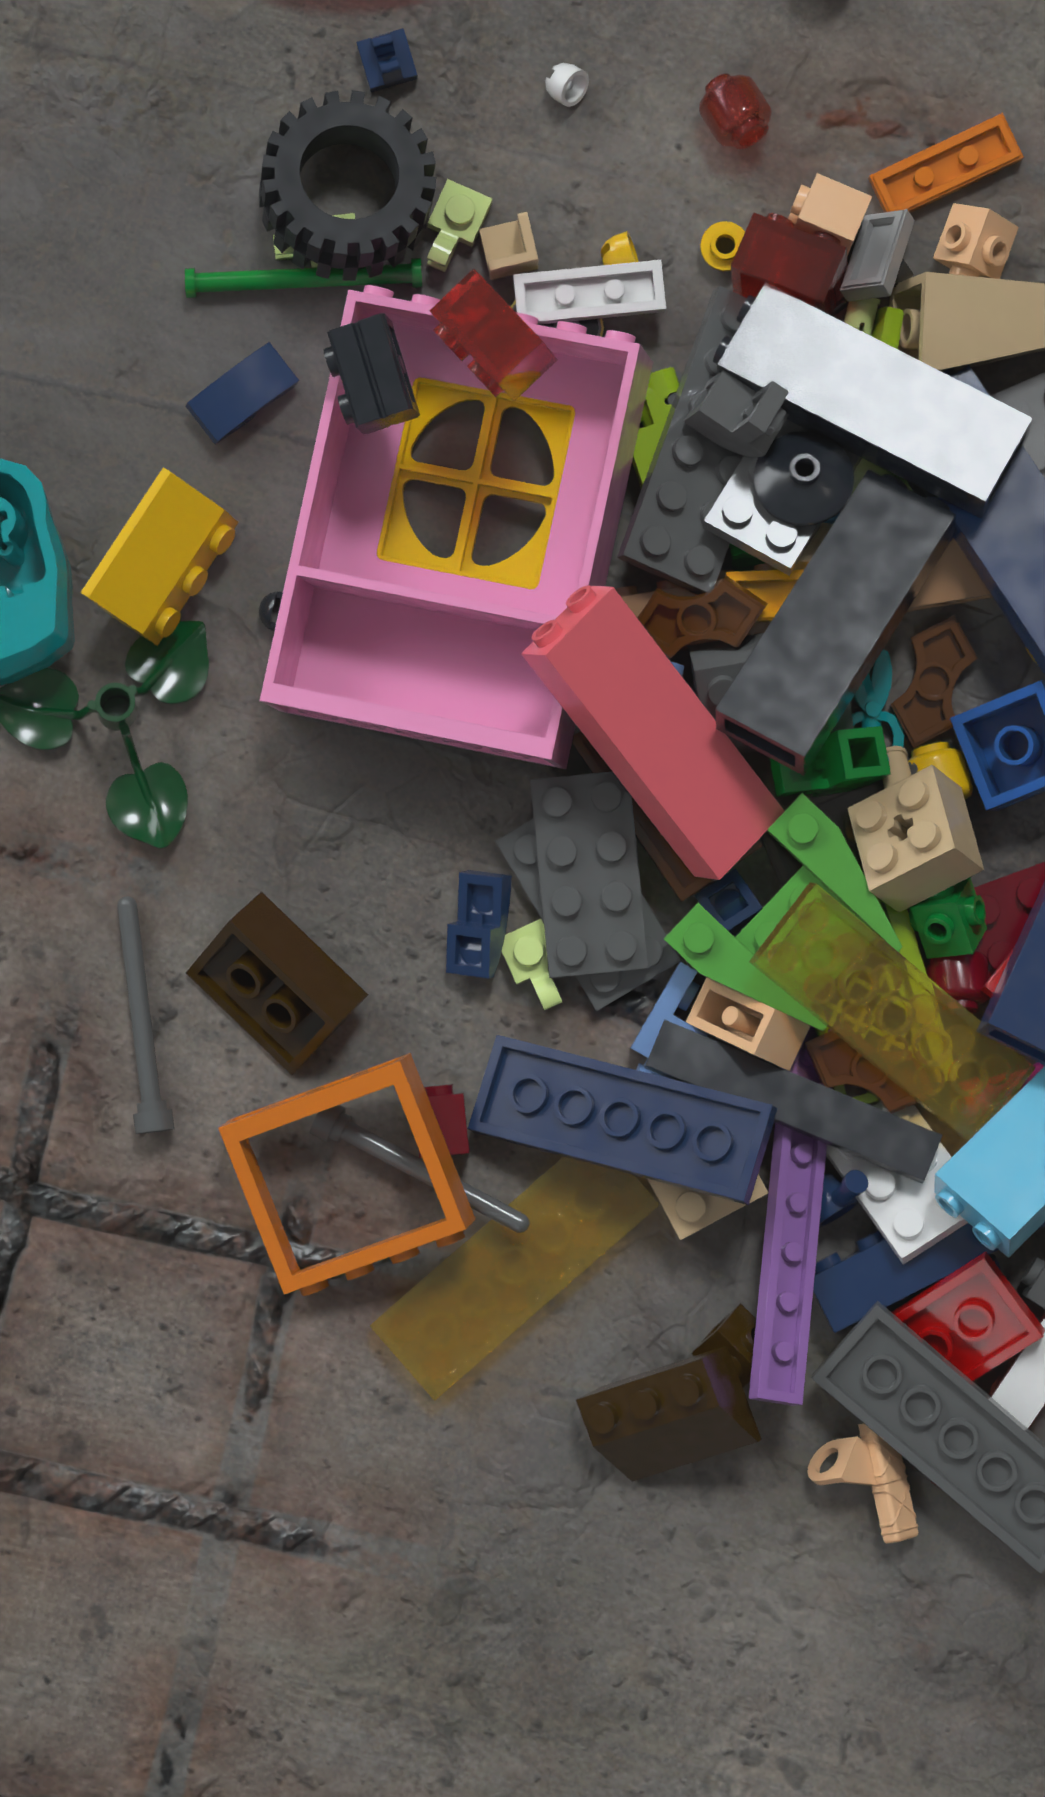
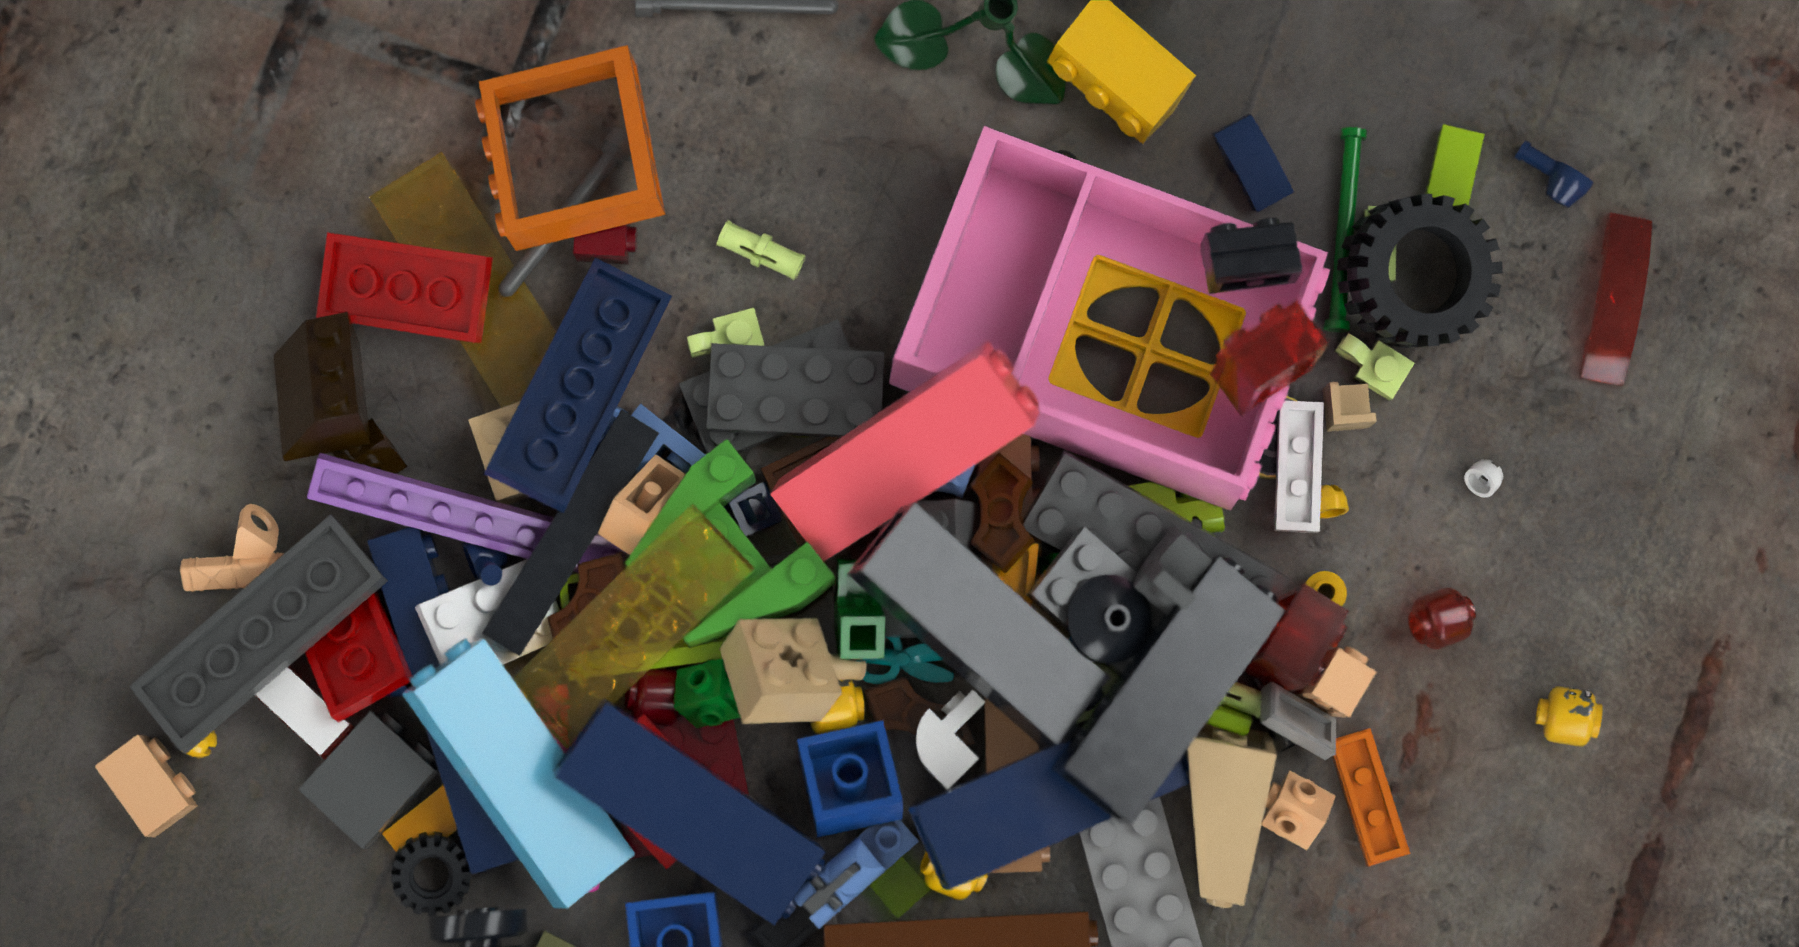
camera: 95 degrees right, 5 degrees down
dark brown slope [186,891,369,1075] -> none
dark blue tile [356,28,418,93] -> none
dark blue slope [446,870,512,979] -> none
none -> red plate [316,232,493,343]
none -> yellowish green pin [717,220,806,280]
none -> white brick [916,690,985,790]
none -> lime tile [1426,124,1484,206]
none -> dark blue bar [1515,140,1594,208]

